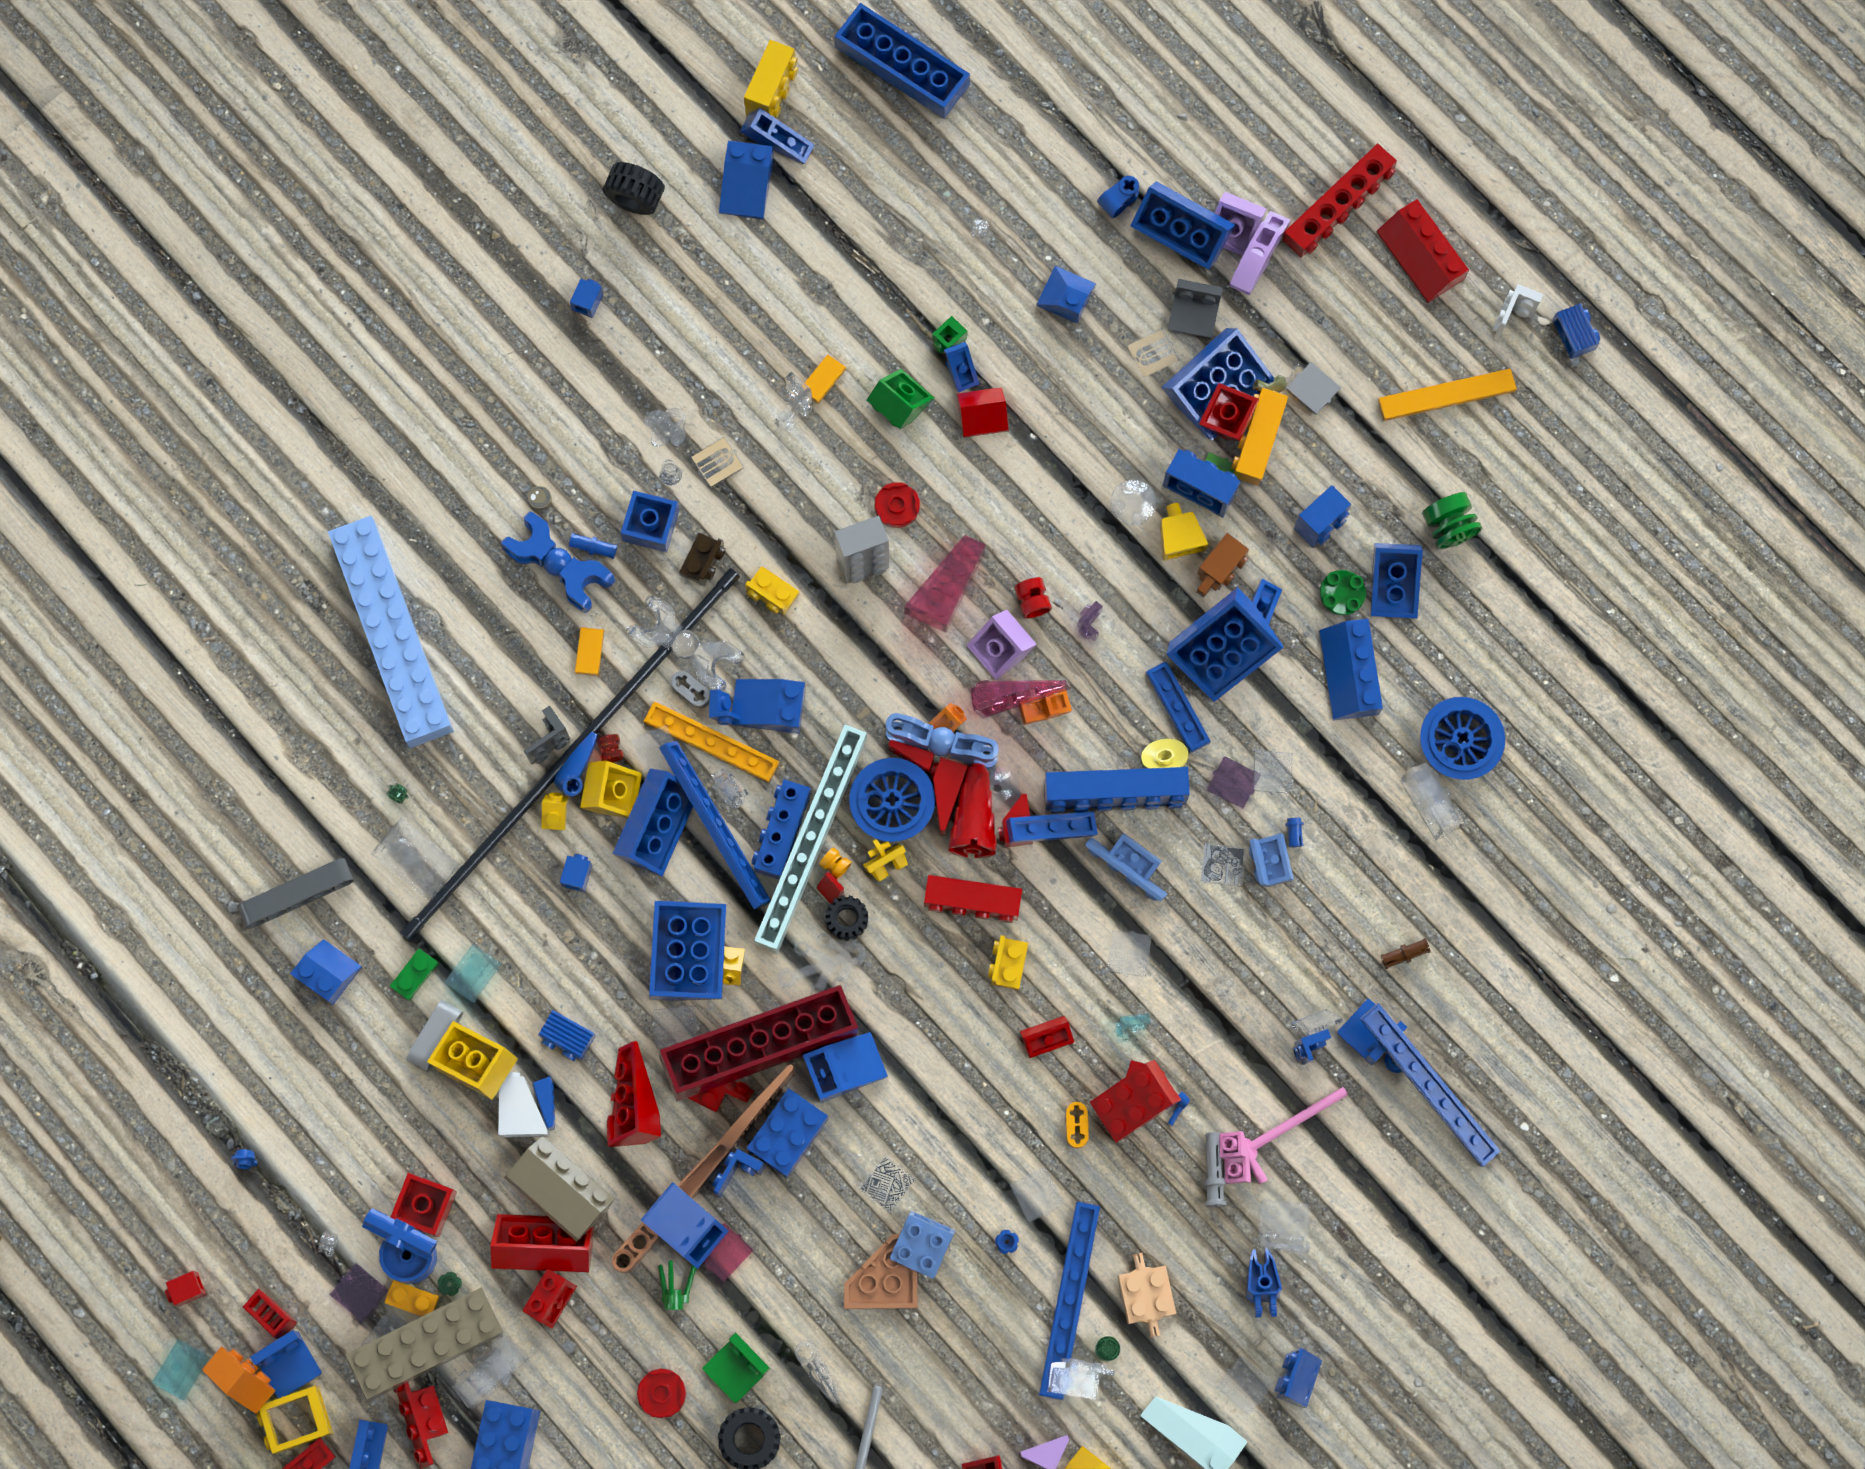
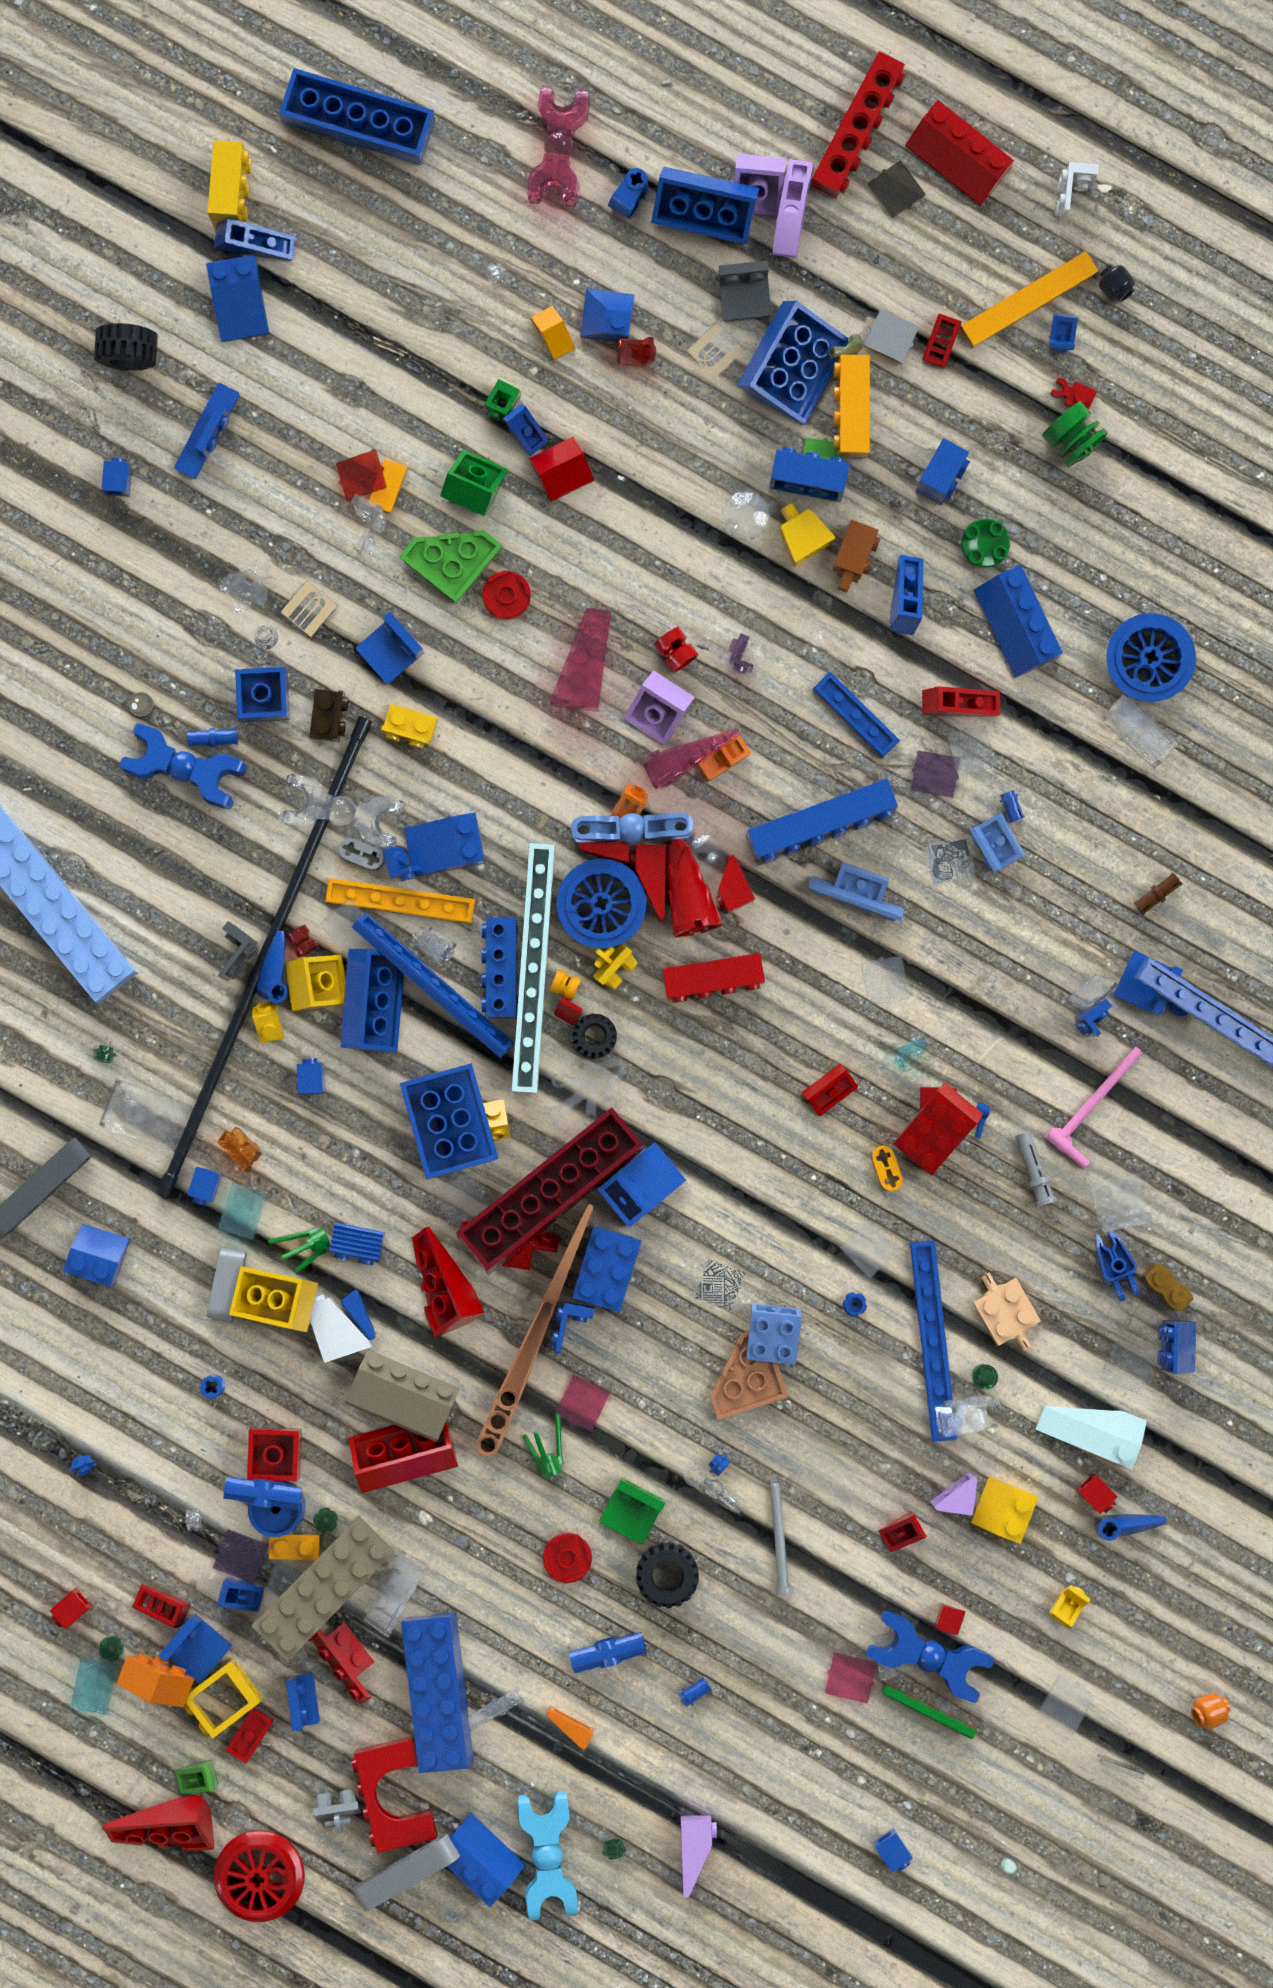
camera: 15 degrees left, 10 degrees up
green plate [390,948,439,1001] -> none
red bracket [523,1269,577,1329] -> none
light orange tile [575,627,605,676] -> none
slope [641,1182,729,1269] -> none
light grey brick [834,516,889,583] -> none
yellow bracket [988,935,1028,990] -> none
blue plate [1006,812,1098,843] -> none
light yellow dish [1141,739,1189,768] -> none
blue slope [1166,587,1283,702] -> none
red slope [1199,383,1259,441] -> none
bright pink slope [1220,1131,1251,1184] -> none
blue slope [1371,543,1423,619] -> none
blue brick [1552,303,1600,359] -> none
none -> clear green plate [99,1636,124,1661]
none -> blue bracket [174,383,240,479]
none -> blue brick [187,1167,223,1206]
none -> blue bush [200,1375,225,1398]
none -> clear orange hips [217,1127,262,1173]
none -> blue slope [217,1577,264,1612]
none -> green plant [268,1227,331,1273]
none -> clear red piece [336,449,387,501]
none -> blue bracket [356,612,424,684]
none -> bright green plate [399,530,503,604]
none -> clear pink piece [527,86,590,208]
none -> light orange slope [531,306,575,360]
none -> clear red bracket [616,337,656,367]
none -> blue plate [708,1454,731,1476]
none -> clear smoke piece [868,160,926,218]
none -> red slope [922,313,962,368]
none -> red slope [922,686,1000,716]
none -> blue bracket [1049,313,1078,353]
none -> red plate [1050,378,1097,410]
none -> black head [1099,265,1135,302]
none -> pearl gold brick [1141,1263,1193,1312]

